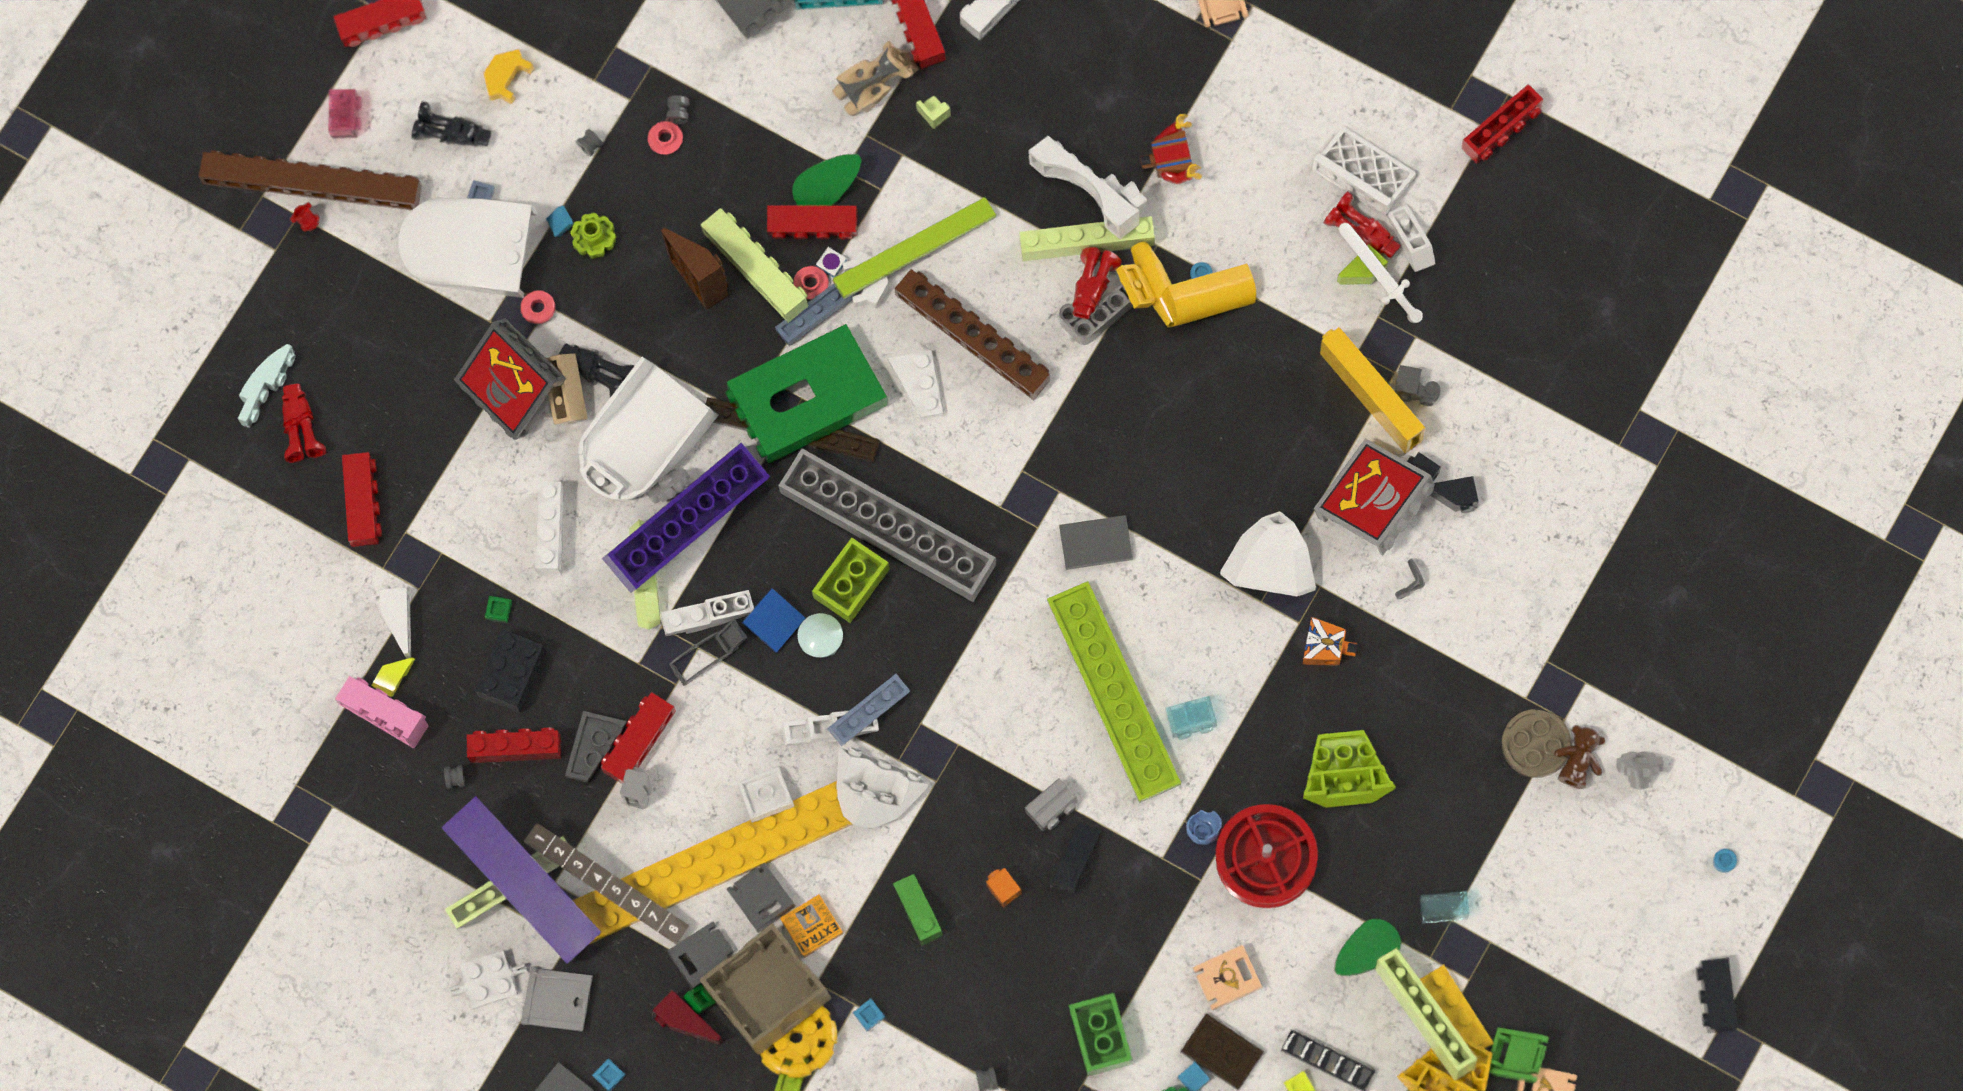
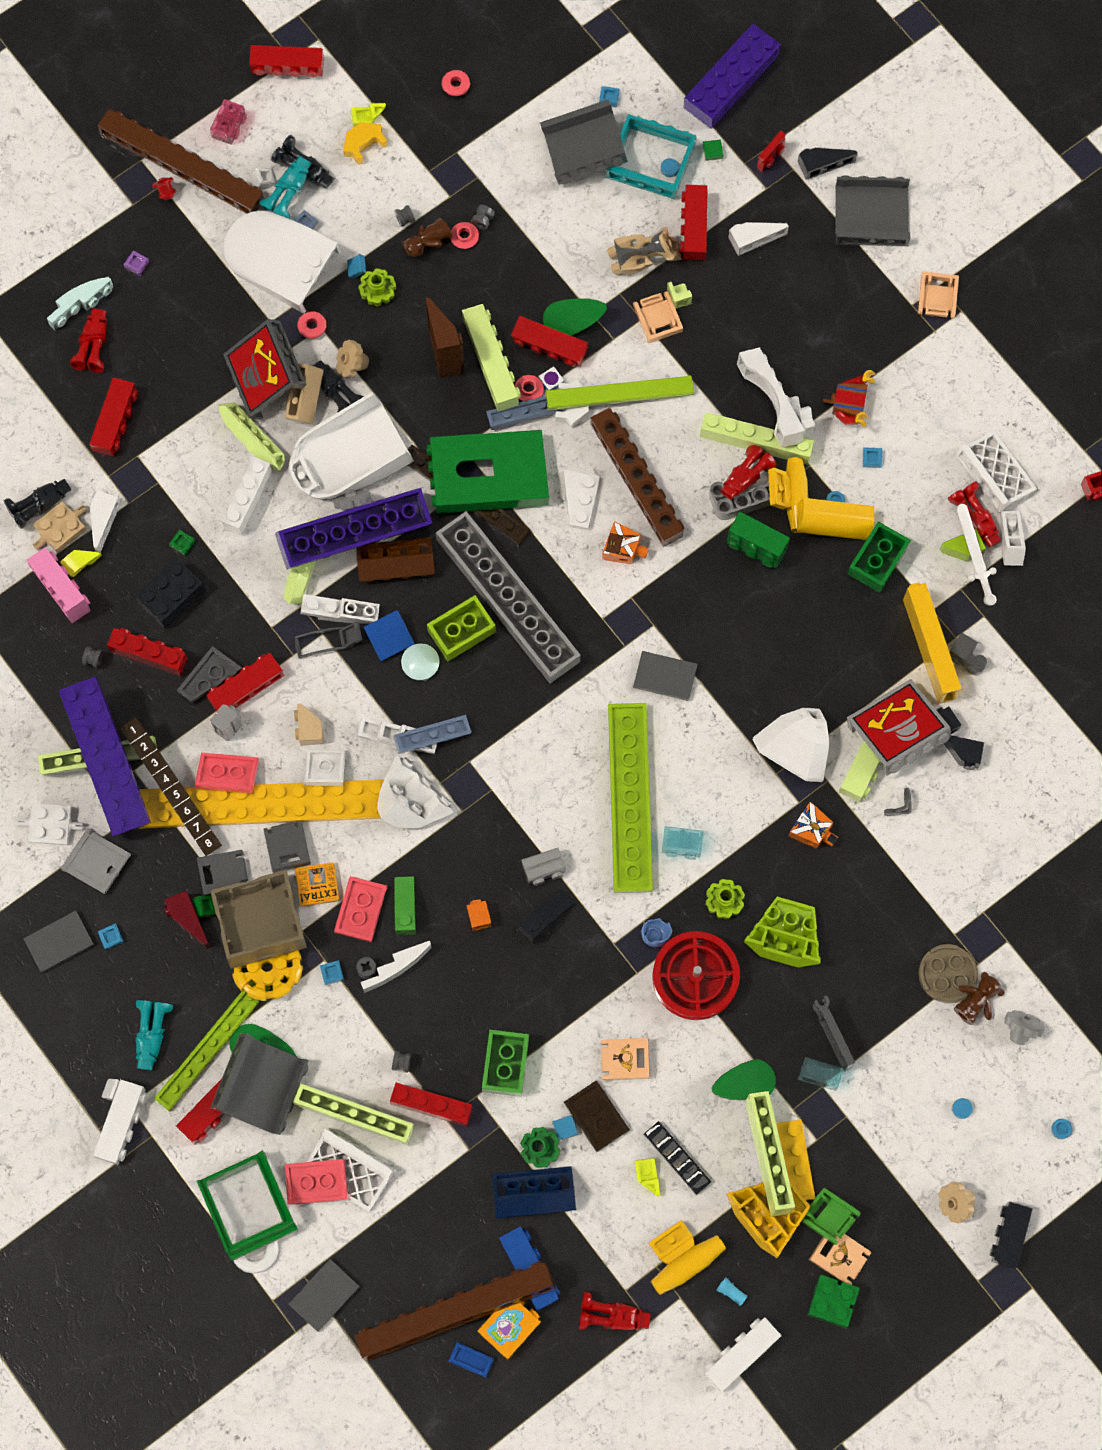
camera: 15 degrees right, 0 degrees up
none -> black piece [3,479,72,529]
none -> tan plate [32,501,87,553]
none -> medium lavender tile [124,250,150,276]
none -> coral tile [195,752,259,794]
none -> yellowish green brick [218,403,285,470]
none -> white slope [250,168,276,190]
none -> teal piece [259,156,311,219]
none -> tan slope [294,703,324,746]
none -> coral tile [334,876,388,942]
none -> tan plant [336,340,369,378]
none -> neon yellow slope [351,103,386,127]
none -> reddish brown slope [356,537,435,582]
none -> dark grey wheel [356,957,377,979]
none -> white slope [361,941,432,993]
none -> reddish brown piece [402,218,452,257]
none -> torso [602,521,649,564]
none -> light nougat container [633,291,683,344]
none -> lime plant [705,879,745,919]
none -> green brick [727,512,790,569]
none -> dark grey tile [812,996,855,1072]
none -> yellowish green brick [839,741,882,802]
none -> green brick [848,521,911,593]
none -> dark azure tile [862,447,882,468]
none -> tan plant [938,1181,976,1224]
none -> dark azure tile [952,1098,973,1119]

